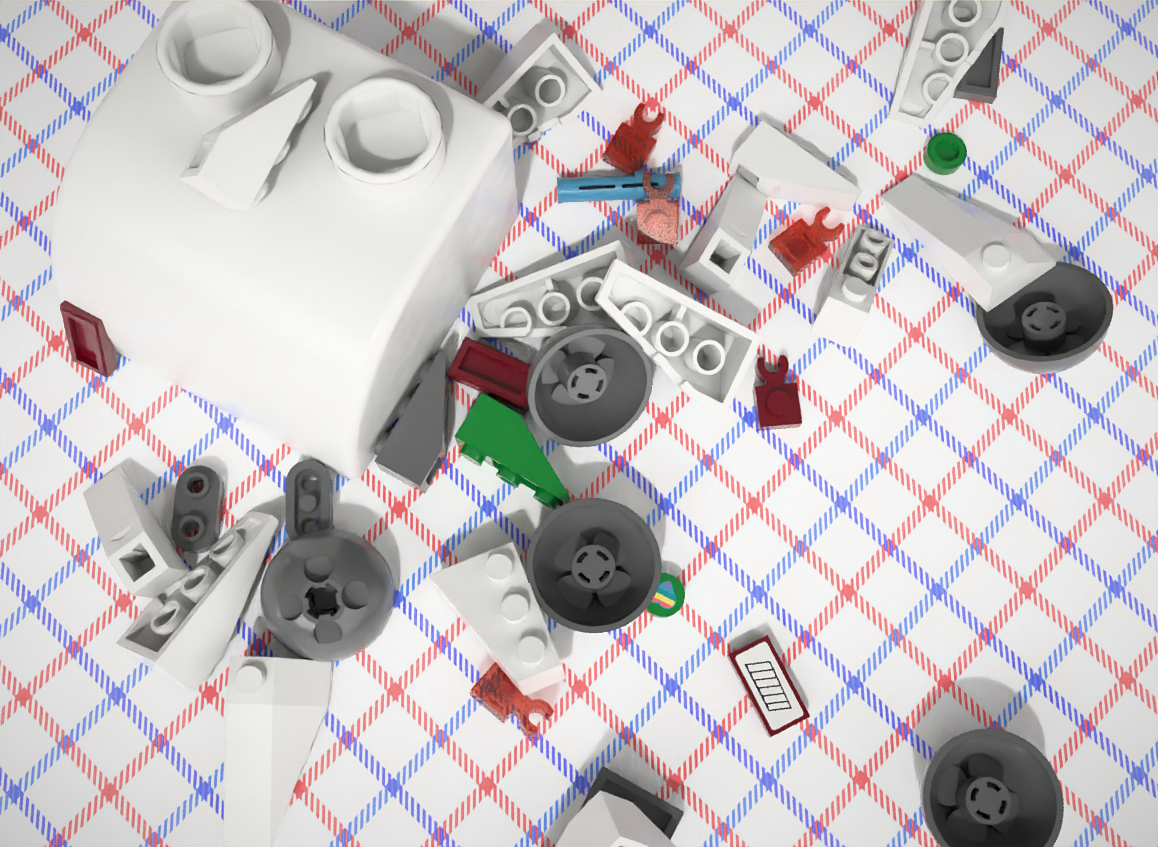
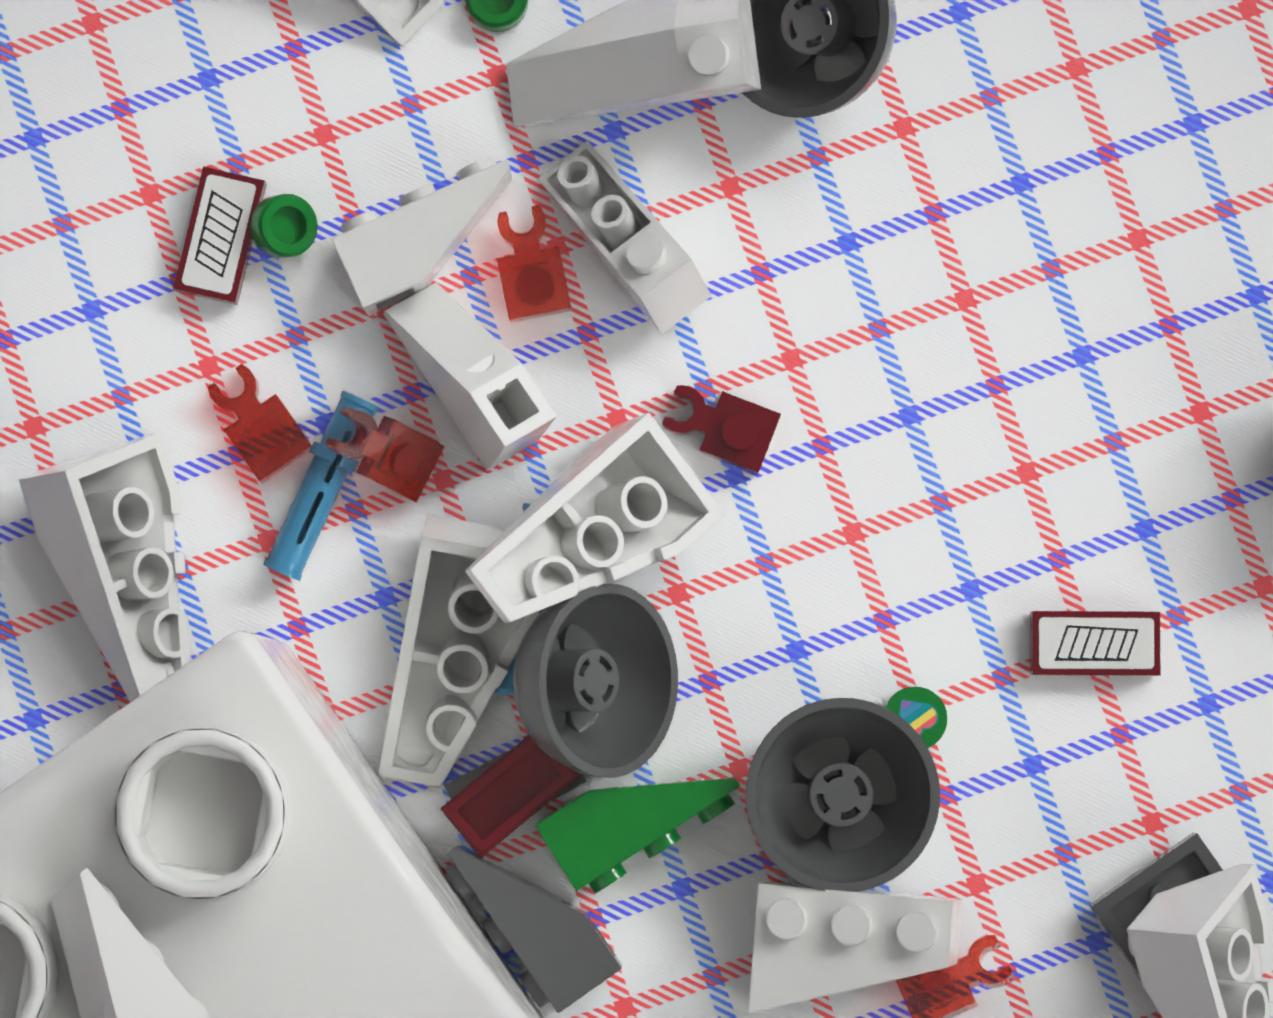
camera: 60 degrees left, 10 degrees up
none -> tile [173,166,267,306]
none -> green tile [250,194,318,258]

